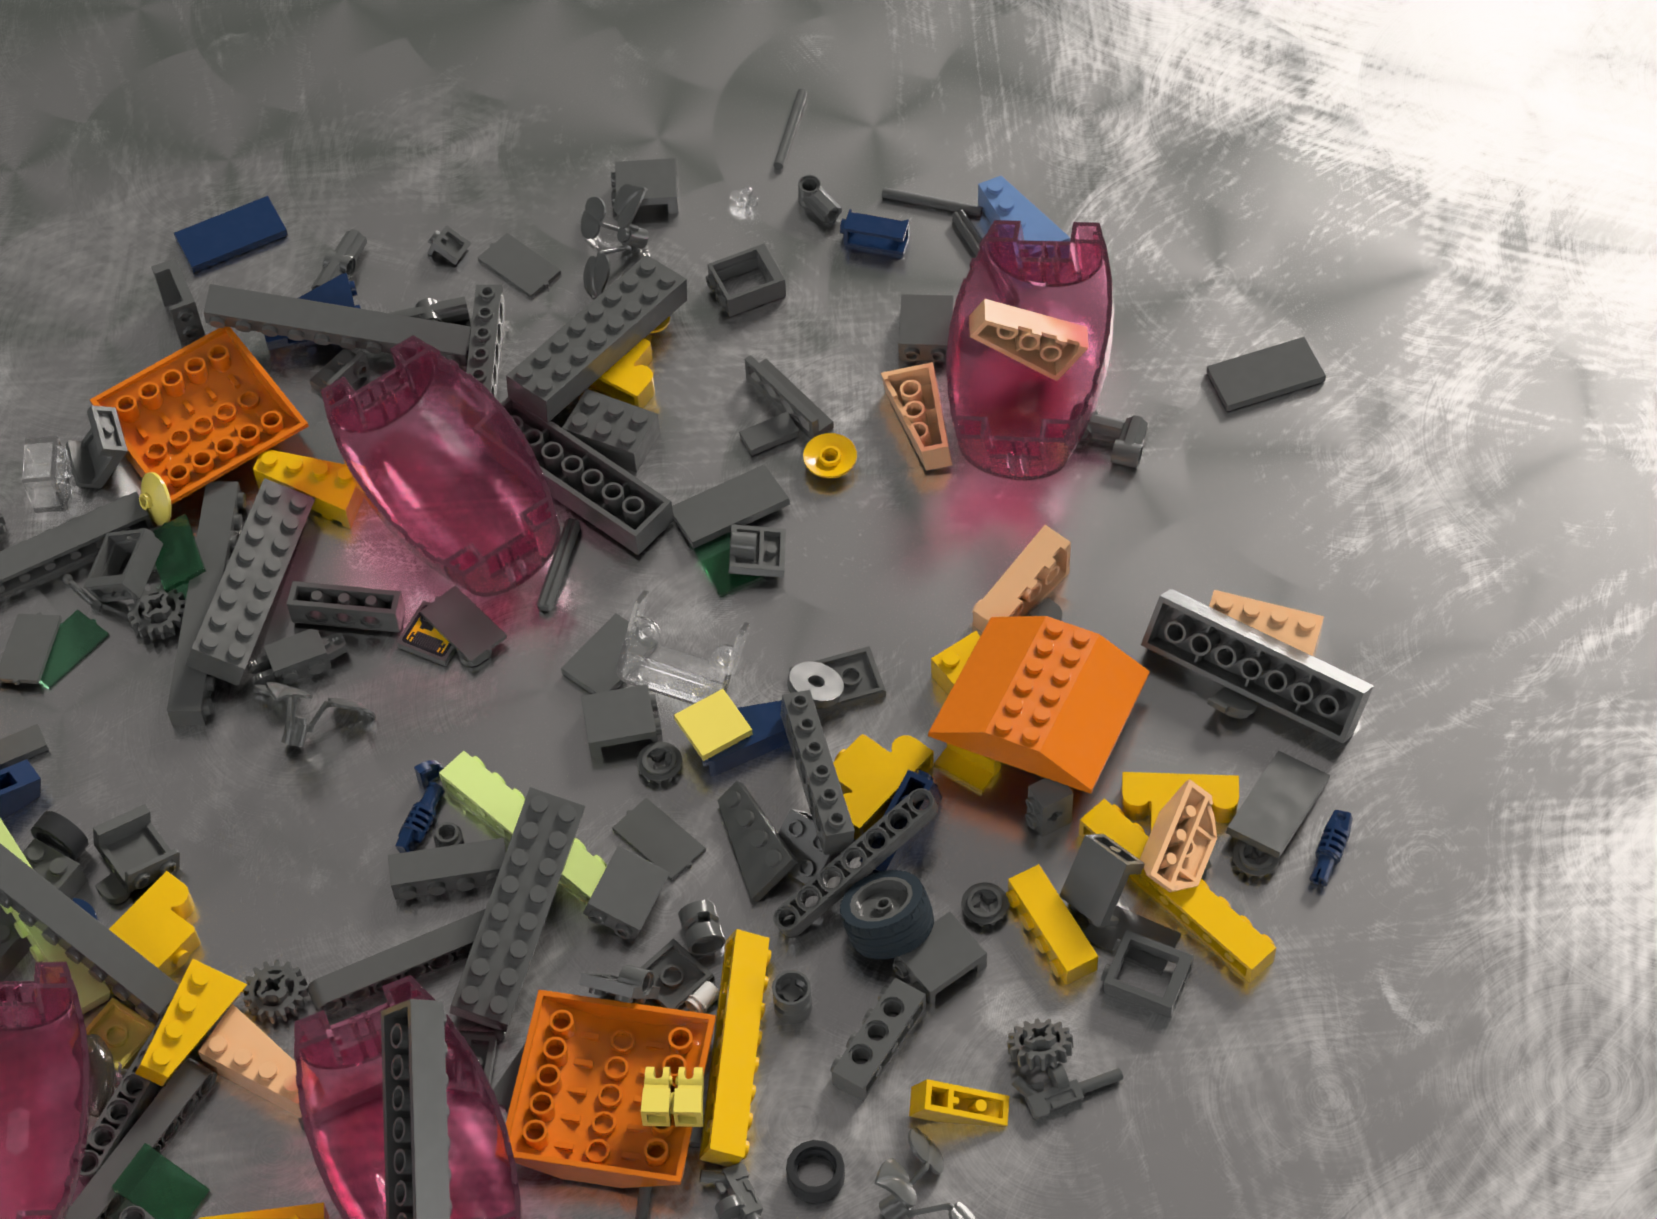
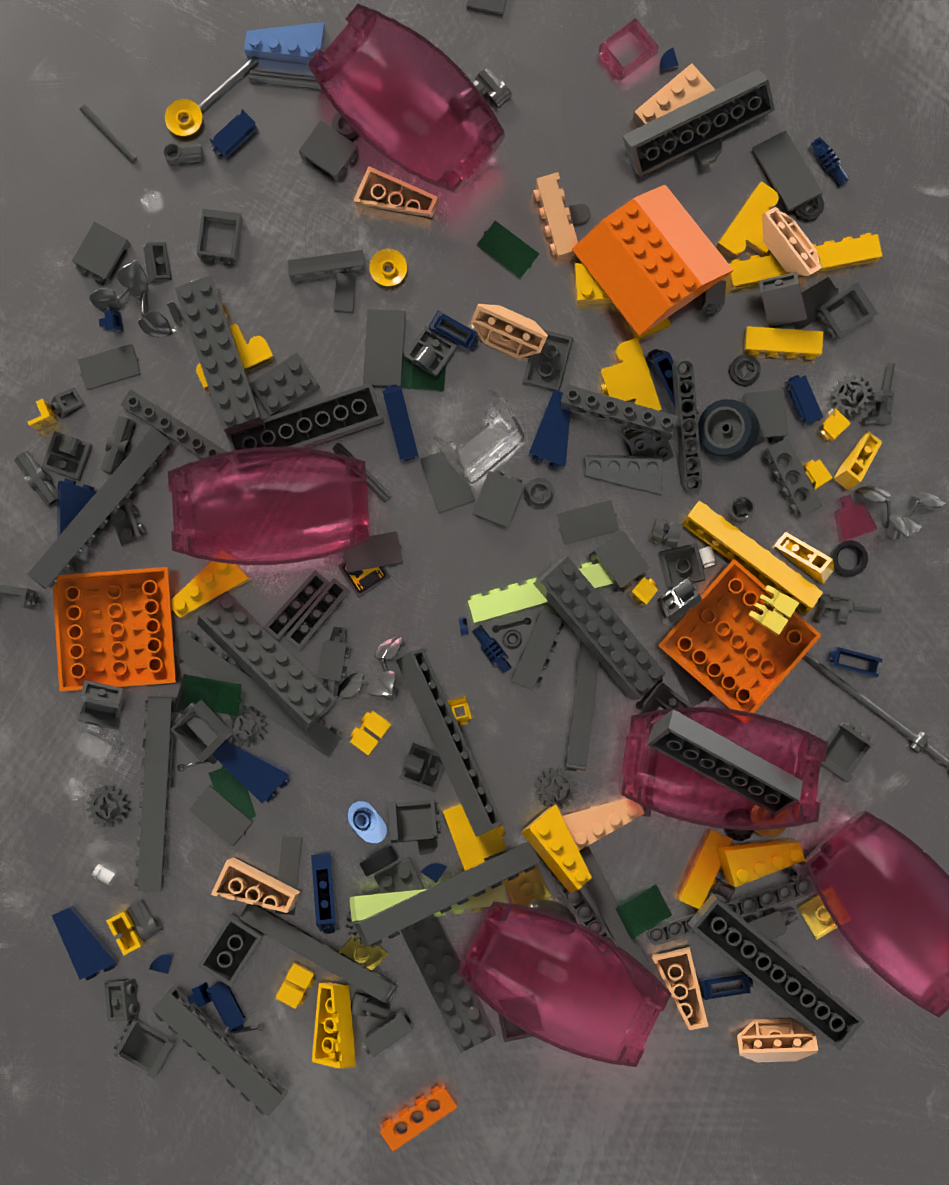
camera: 60 degrees left, 30 degrees up
light yellow dish [139,472,172,525] -> none
light yellow tile [674,689,753,761] -> none
tile [787,661,844,708] -> none
light nougat wedge [969,299,1089,381] -> none
none -> yellow panel [28,398,58,431]
none -> dark grey plate [42,431,92,480]
none -> dark blue tile [99,310,123,333]
none -> dark grey slope [143,242,171,283]
none -> yellow dish [165,99,203,136]
none -> dark blue slope [212,741,290,803]
none -> dark grey brick [263,570,329,641]
none -> light blue piece [348,801,387,844]
none -> yellow piece [350,711,392,756]
none -> dark blue slope [382,384,419,462]
none -> dark grey brick [396,648,504,837]
none -> dark grey plate [399,743,445,792]
none -> dark blue window [429,310,479,352]
none -> yellow window [448,696,472,726]
none -> light nougat wedge [471,304,548,359]
none -> clear green piece [476,220,539,279]
none -> dark grey hinge [492,617,531,633]
none -> clear pink window [599,18,659,80]
none -> yellow slope [628,577,658,608]
none -> dark blue tile [659,48,679,72]
none -> yellow slope [774,532,835,584]
none -> dark blue window [785,375,823,427]
none -> yellow window [803,459,833,490]
none -> yellow window [819,408,851,442]
none -> clear pink torso [835,494,878,542]

